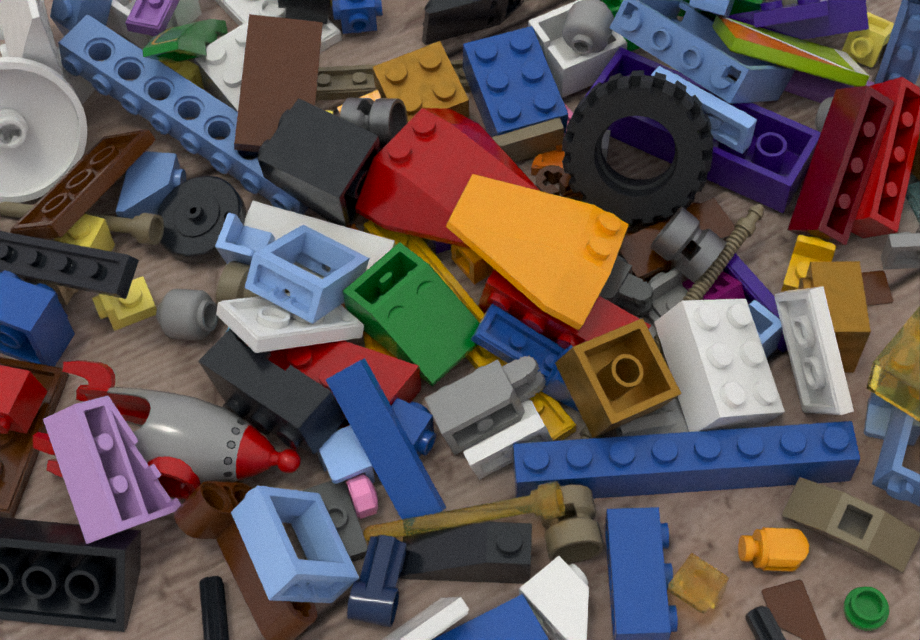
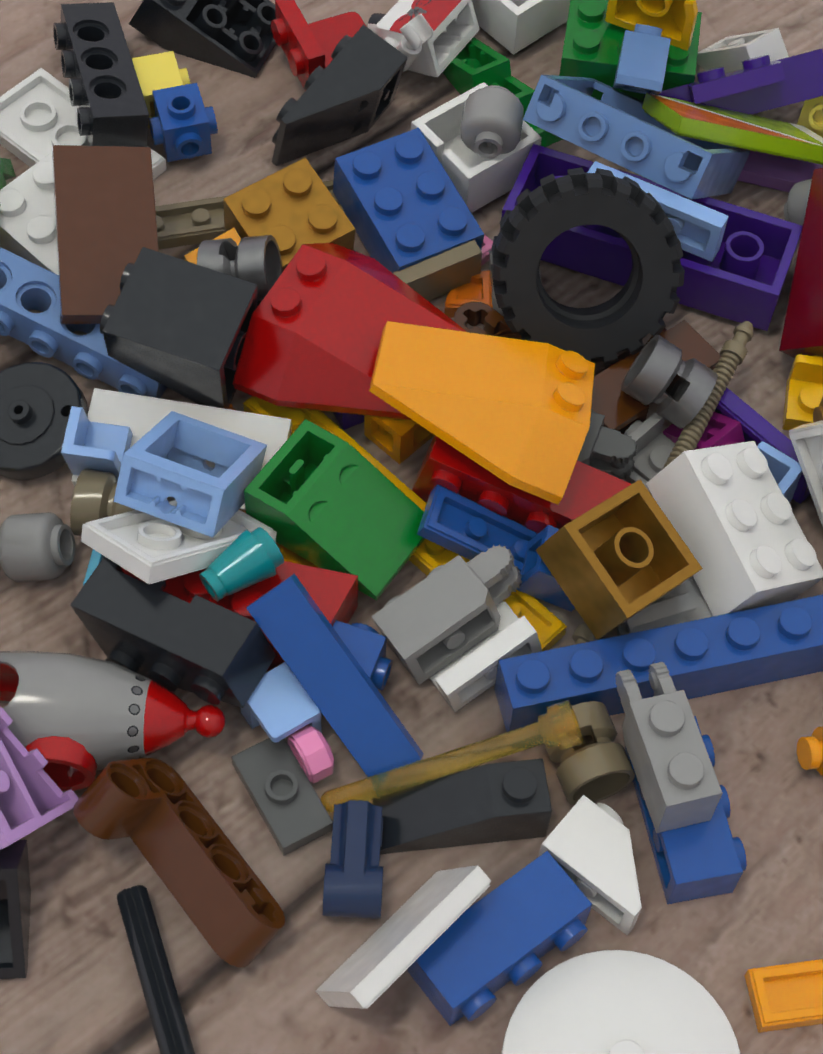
camera: 15 degrees left, 0 degrees up
light blue window [231,485,359,603] -> none
clear yellow bracket [668,552,729,613] -> none
none -> teal cone [199,527,284,602]
none -> light grey hinge [615,662,723,833]

